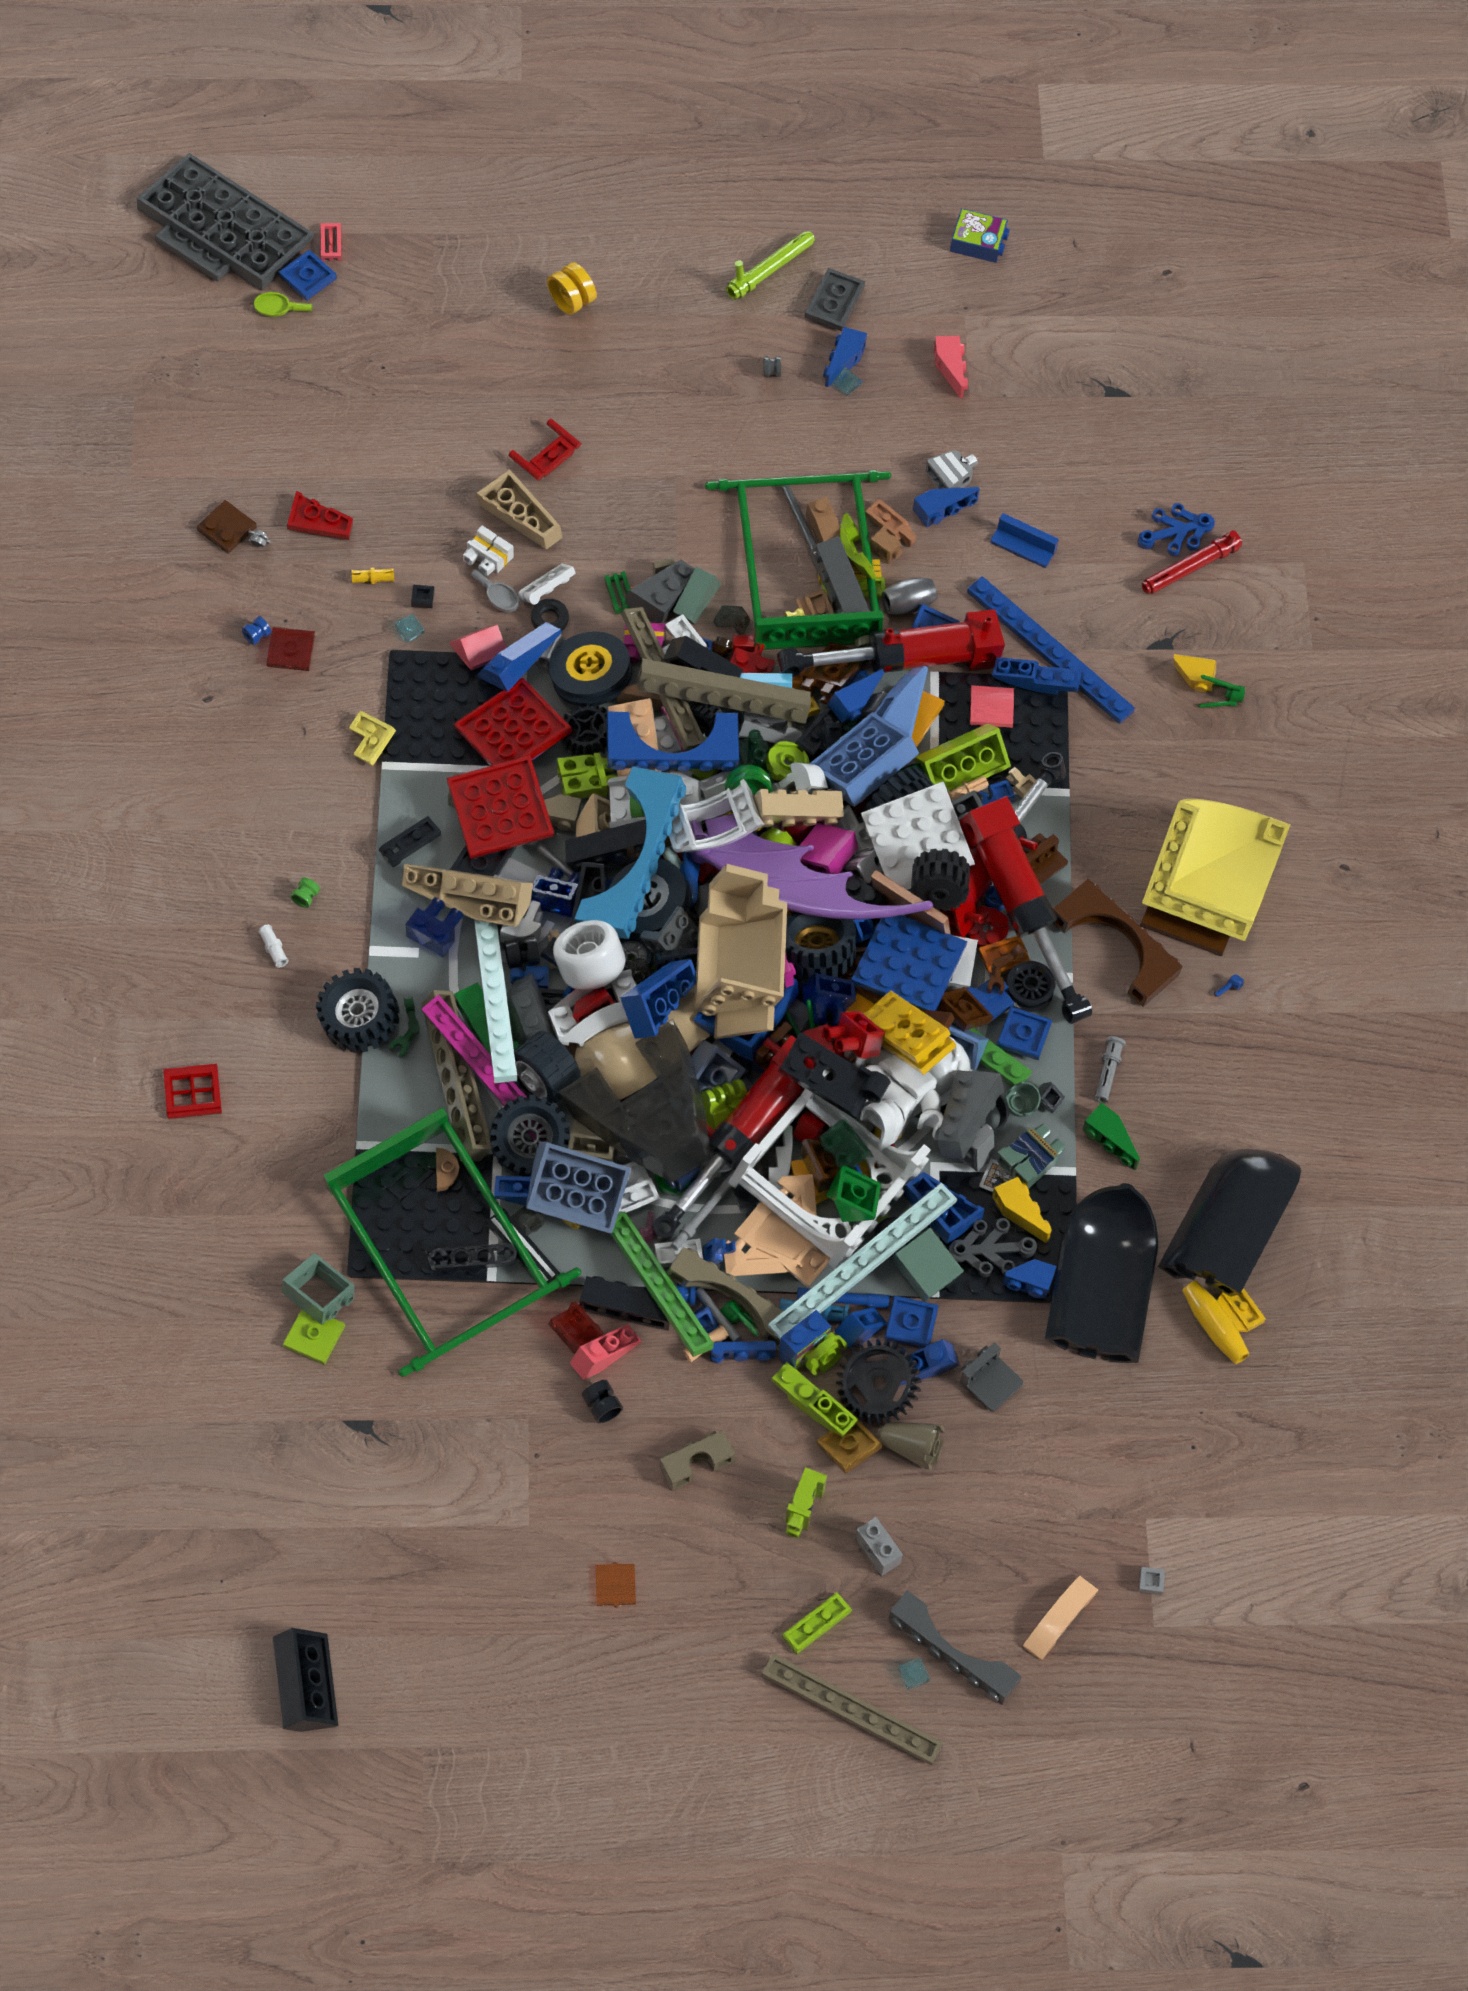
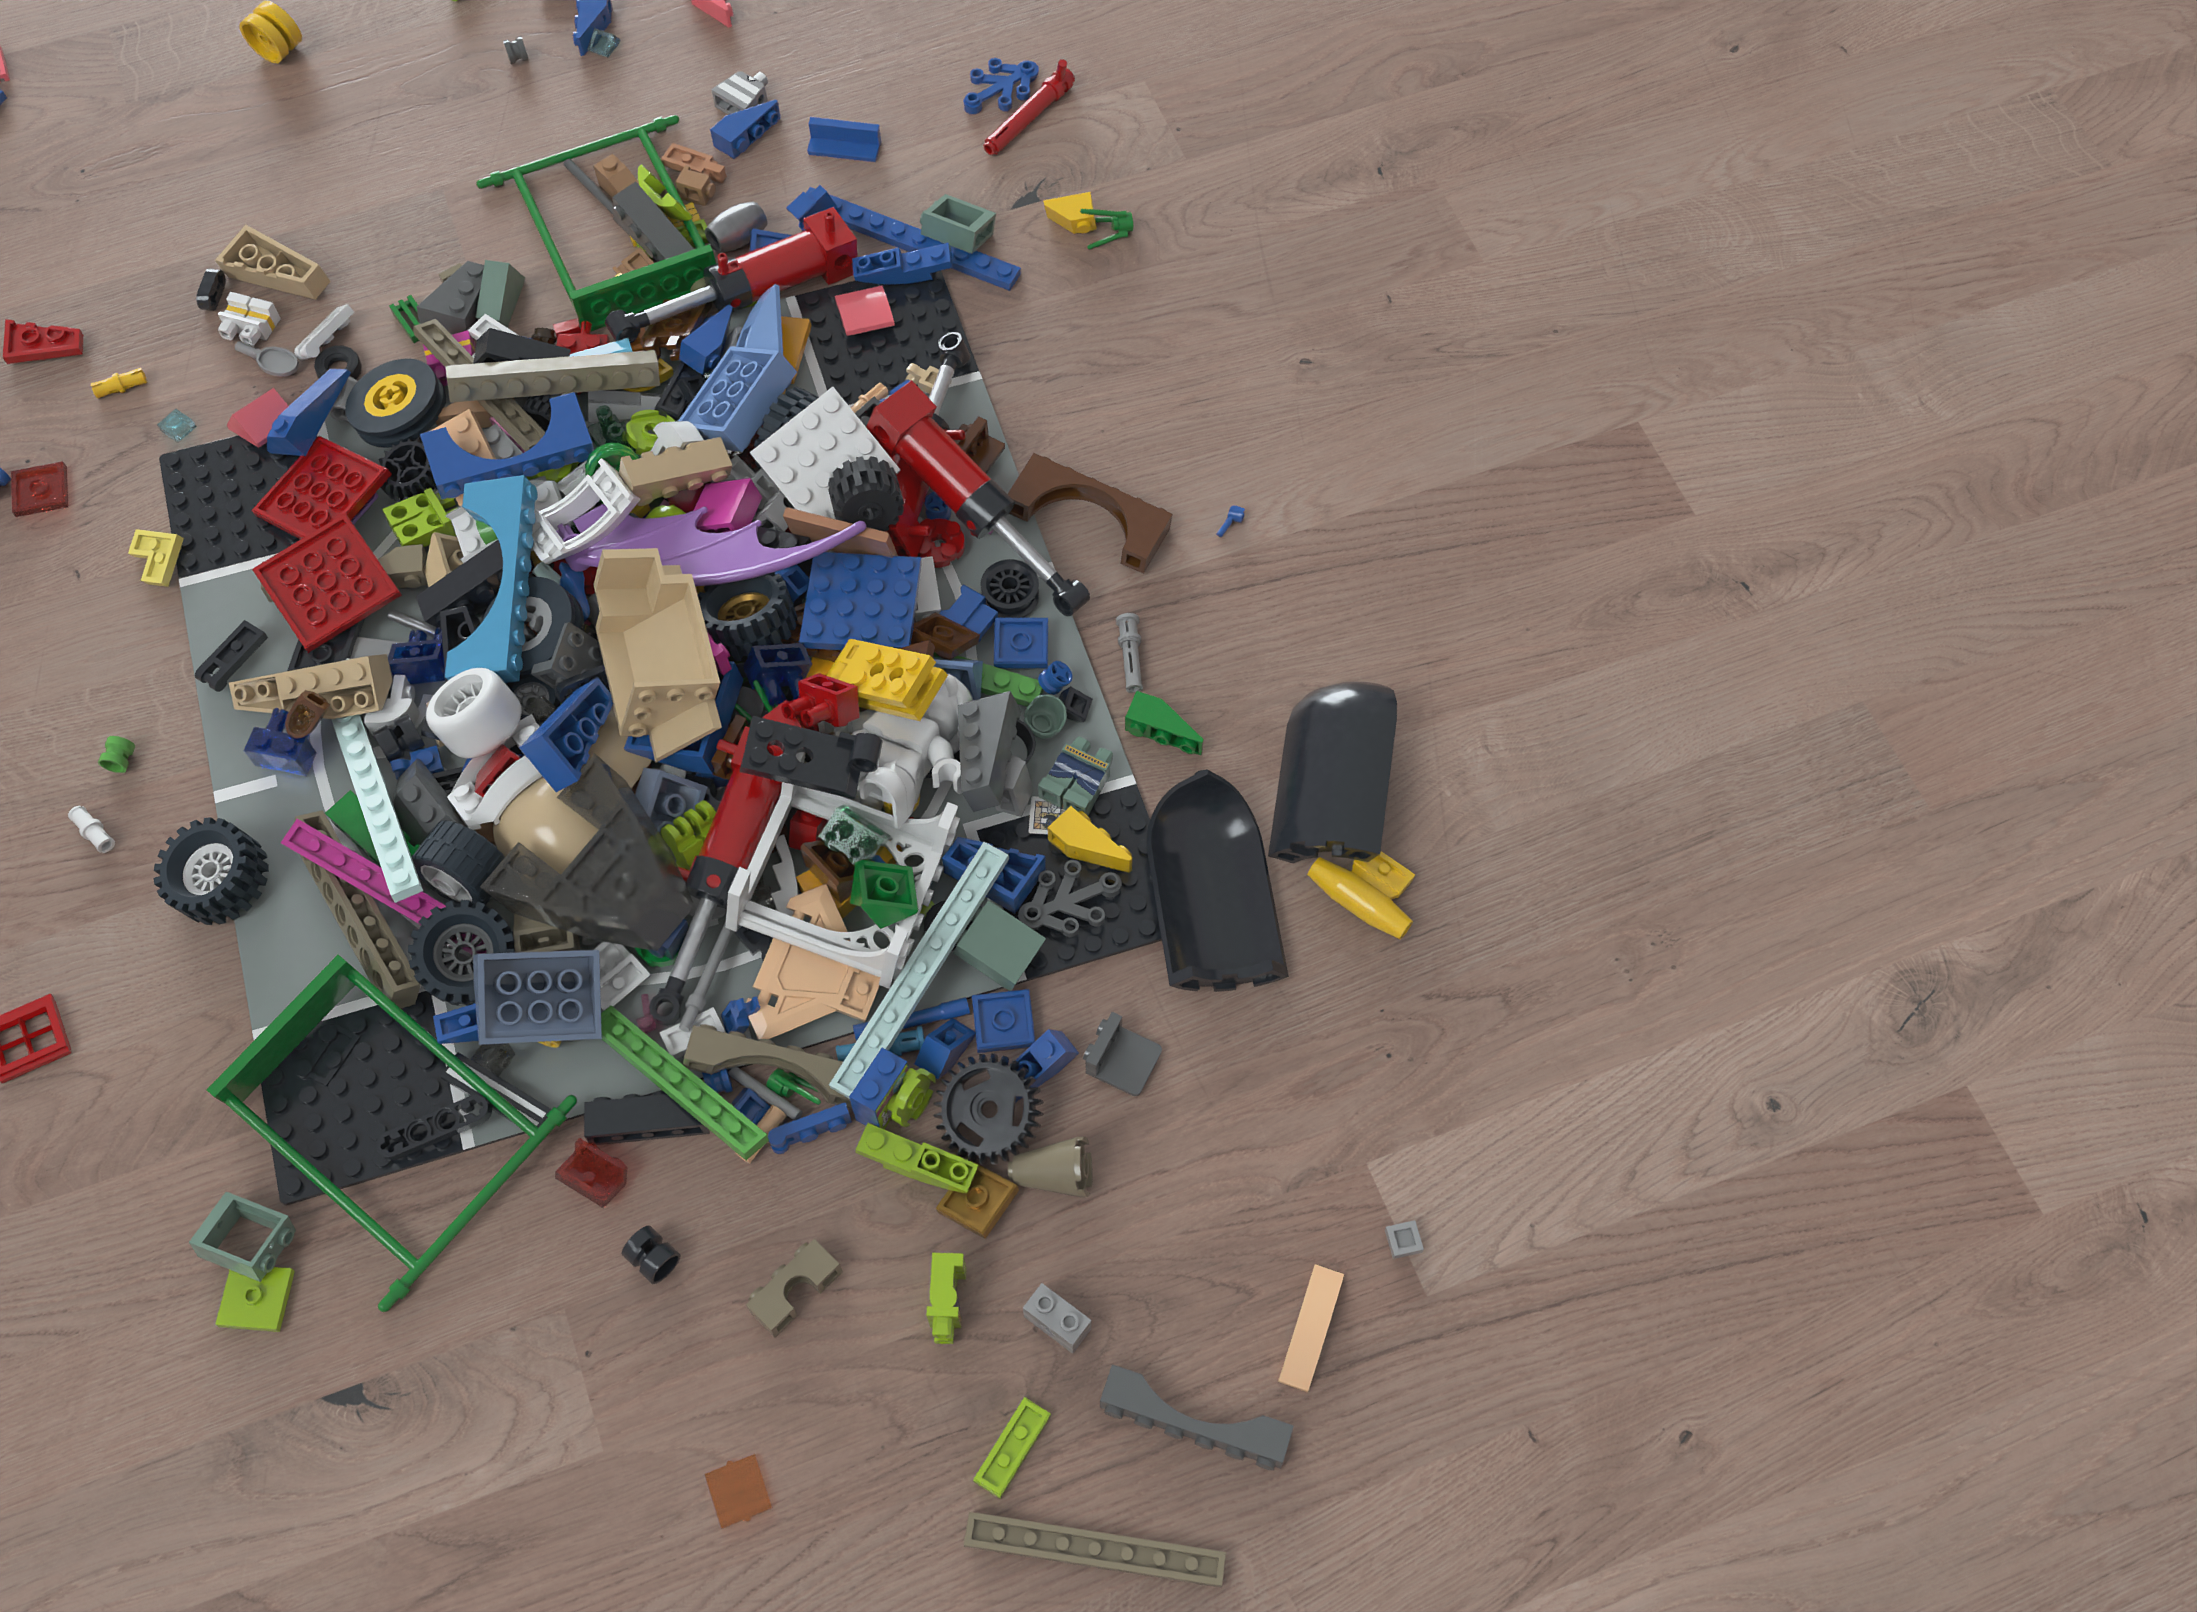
camera: 15 degrees left, 0 degrees up
dark green piece [389,997,420,1058] -> none
black plate [411,584,435,609] -> none
medium nougat plate [436,1148,459,1192] -> none
red plate [508,418,581,481] -> none
coral slope [570,1324,642,1380] -> none
clear smoke bracket [713,605,751,635] -> none
clear light blue plate [898,1657,930,1690] -> none
lime slope [914,723,1011,791] -> none
orange plate [978,936,1031,977] -> none
reddish brown piece [986,944,1026,995] -> none
blue slope [1003,1259,1057,1299] -> none
reddish brown tile [1140,906,1230,956] -> none
light yellow panel [1142,799,1291,941] -> none
none -> black beam [196,268,226,311]
none -> rock [285,690,330,738]
none -> blue piece [786,185,838,231]
none -> sand green window [920,194,996,254]
none -> blue wheel [1038,661,1073,695]

